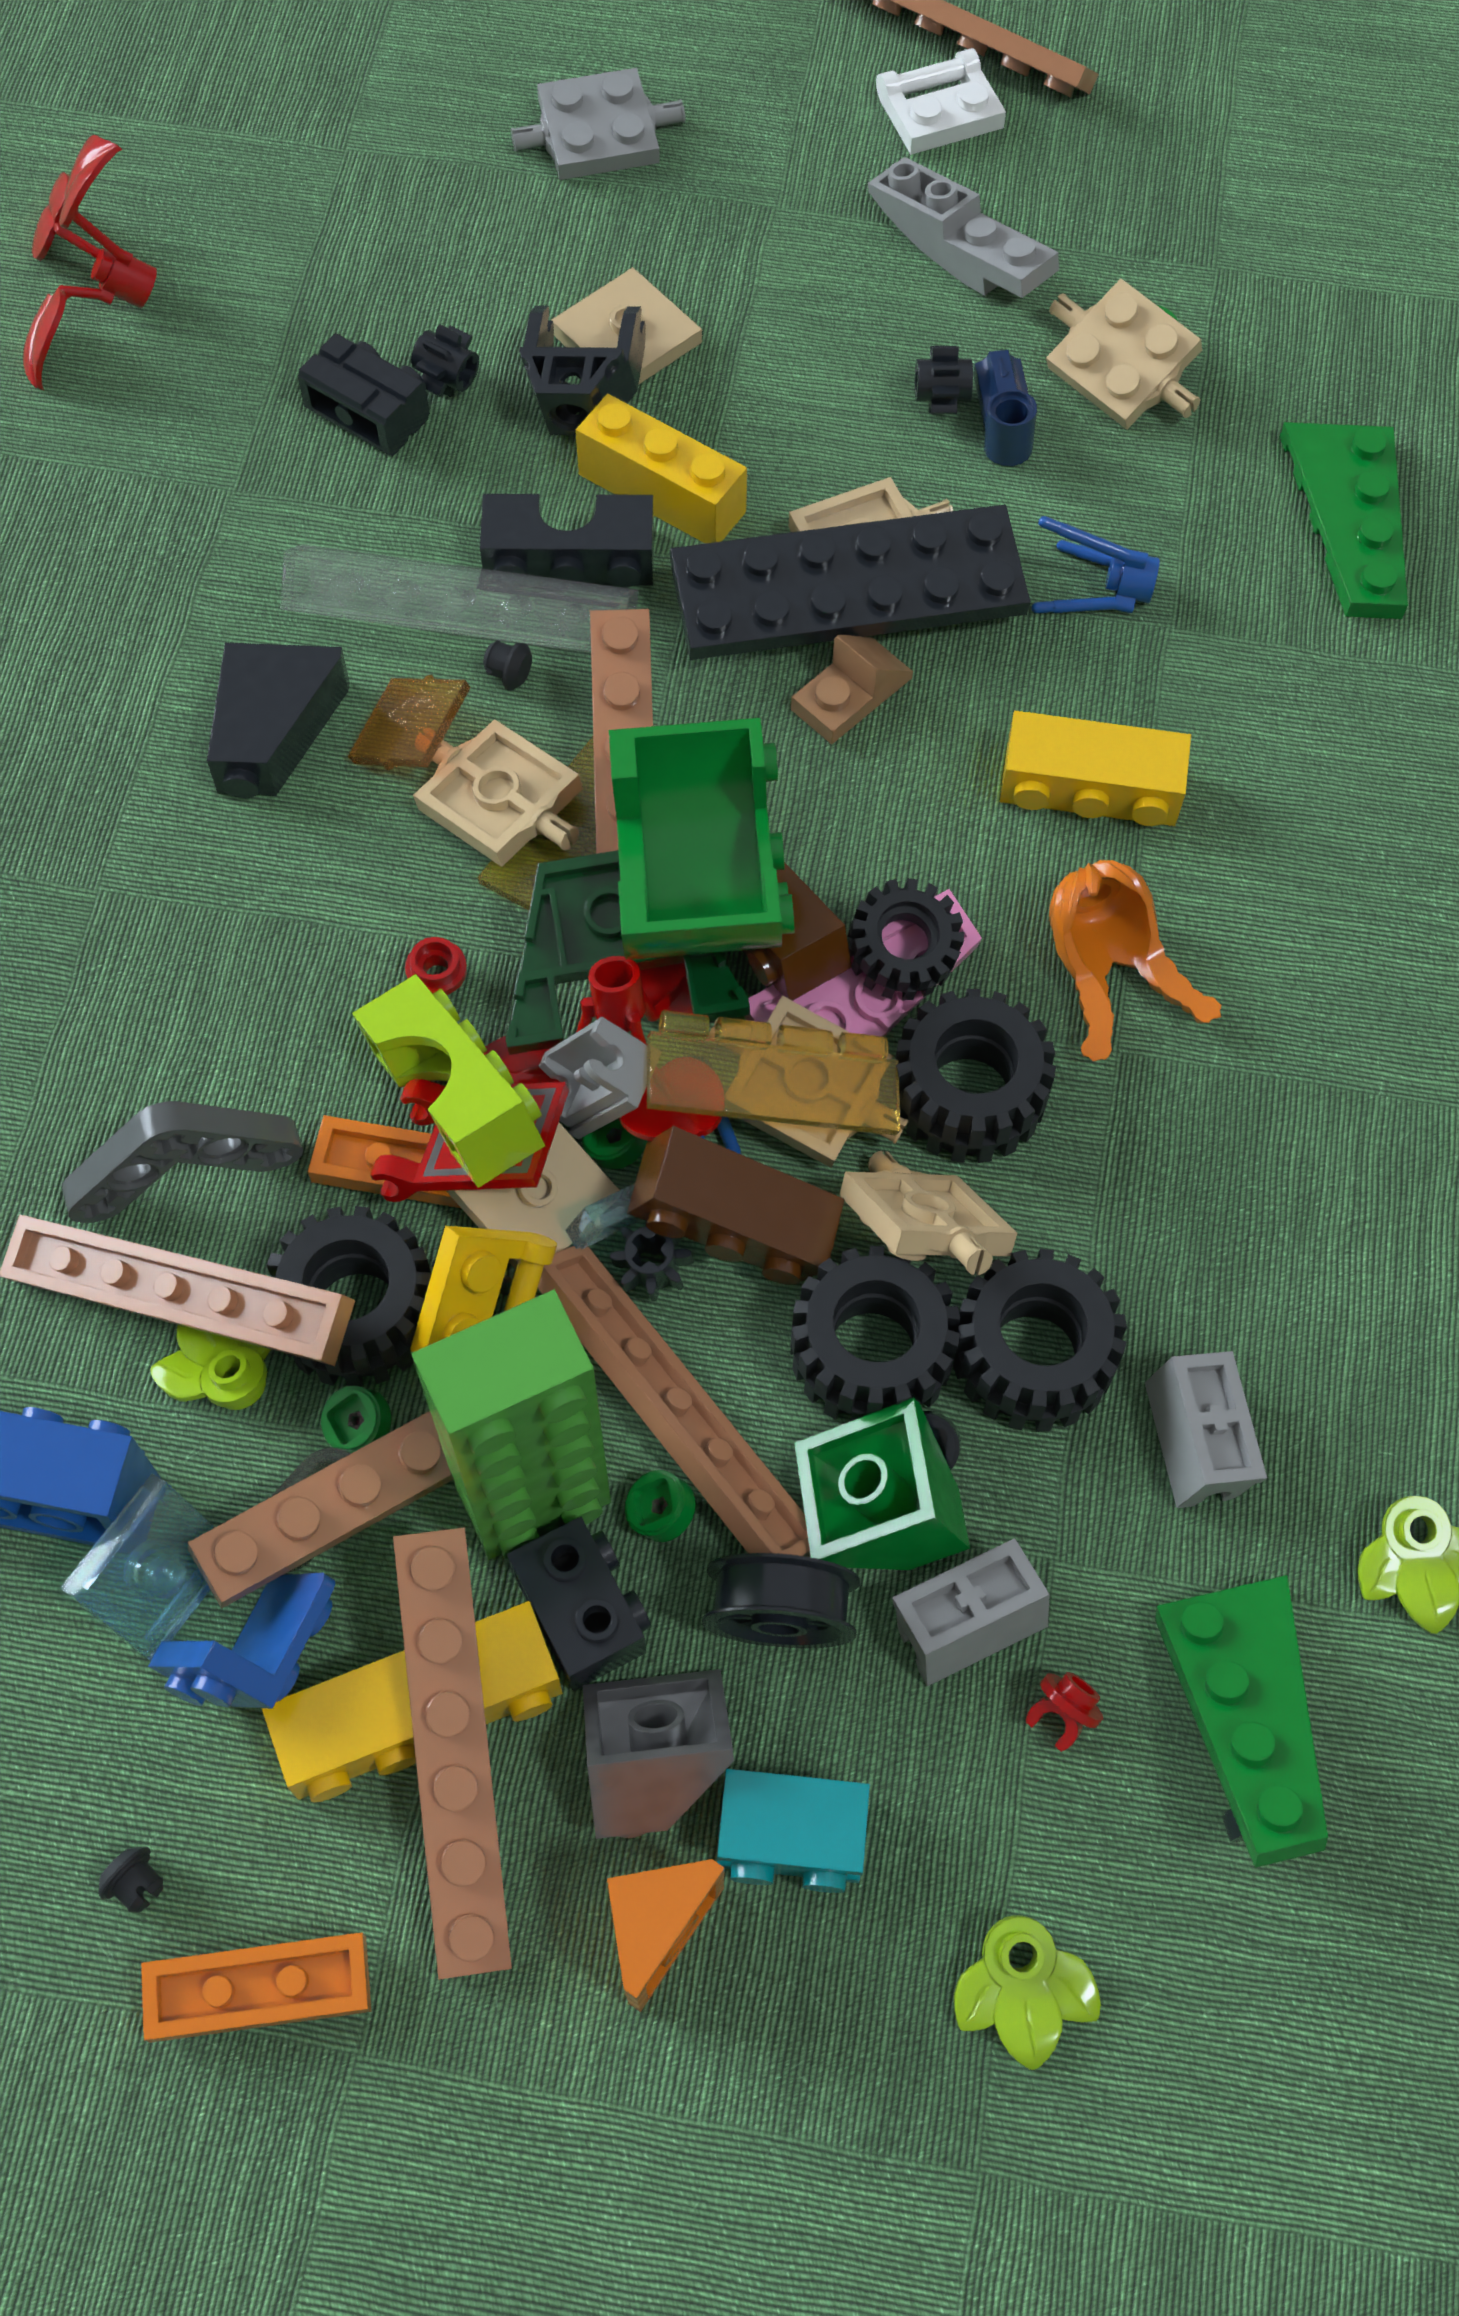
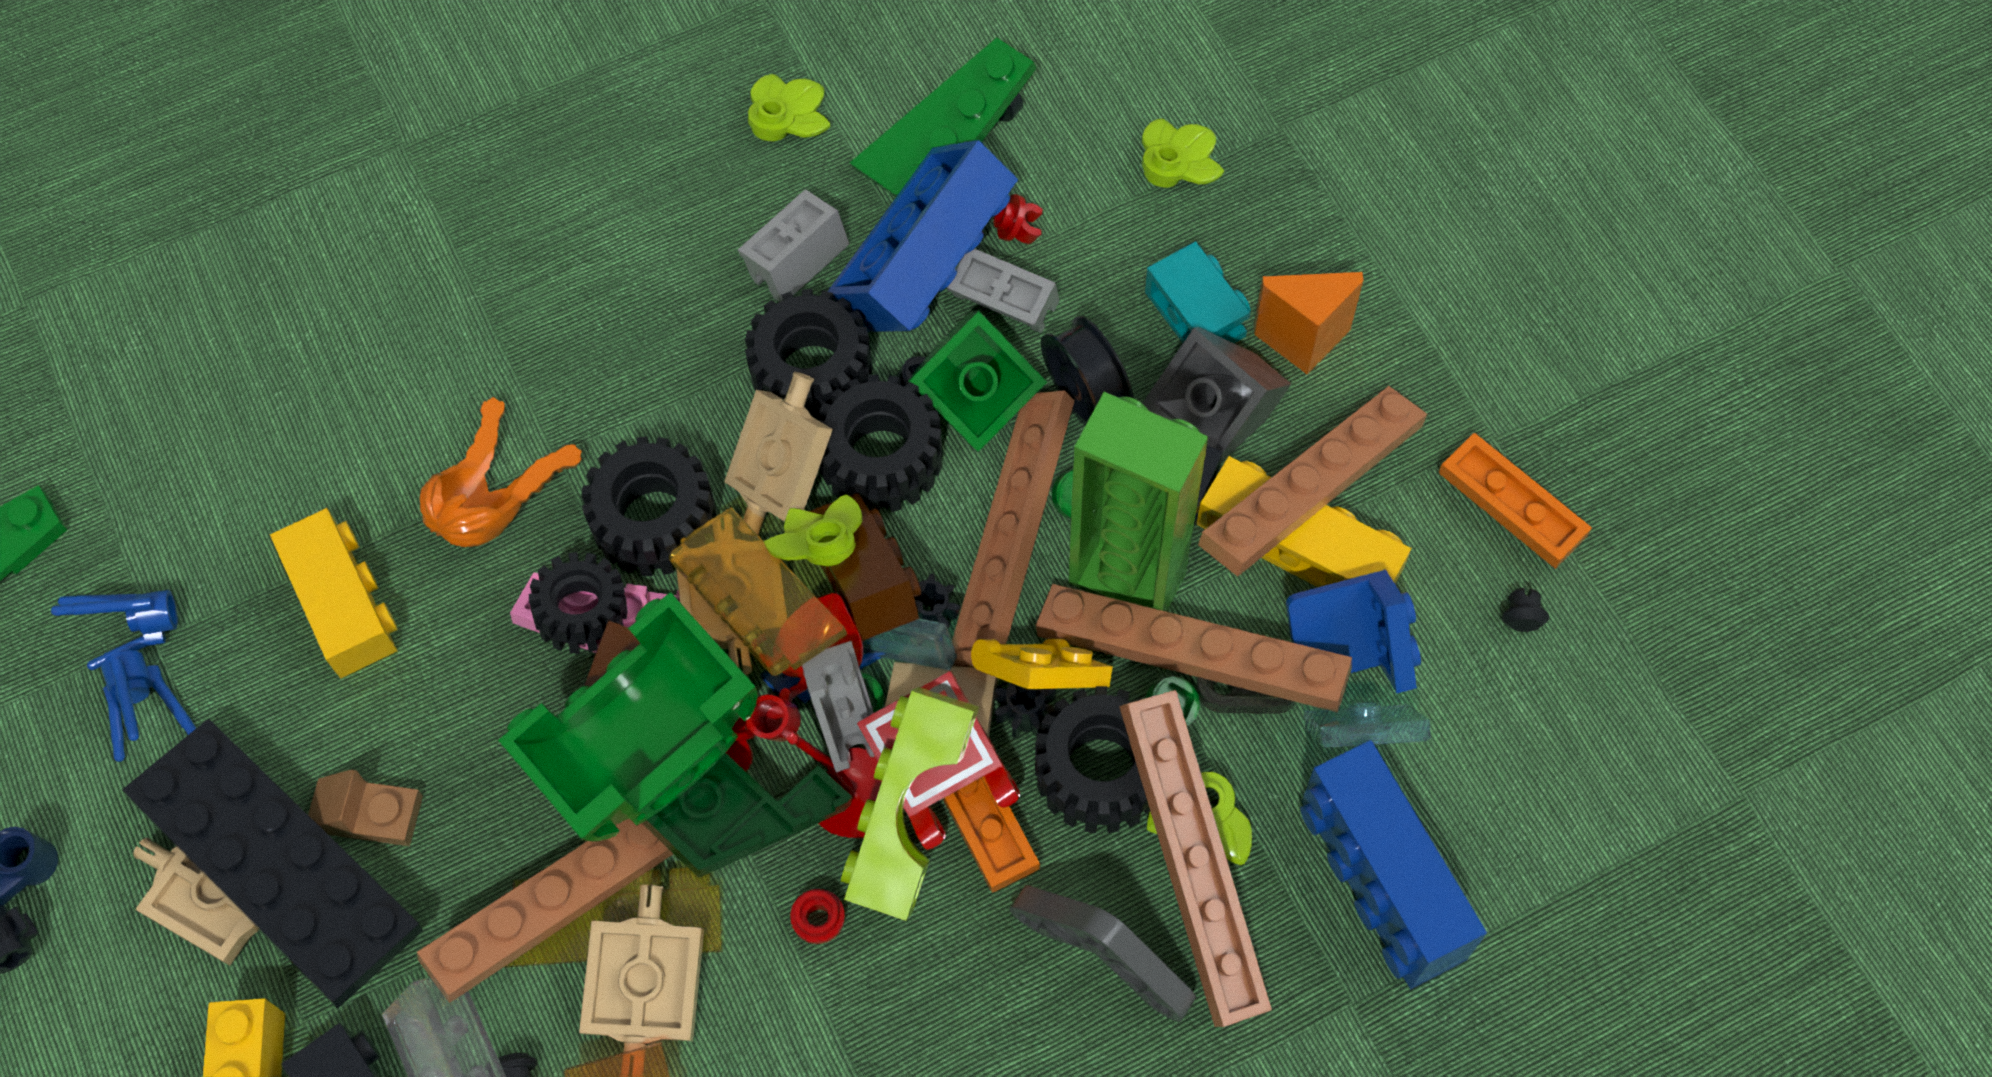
camera: 125 degrees left, 0 degrees up
none -> blue plant [51,590,178,670]
none -> lime plate [764,495,863,566]
none -> blue brick [827,140,1018,332]

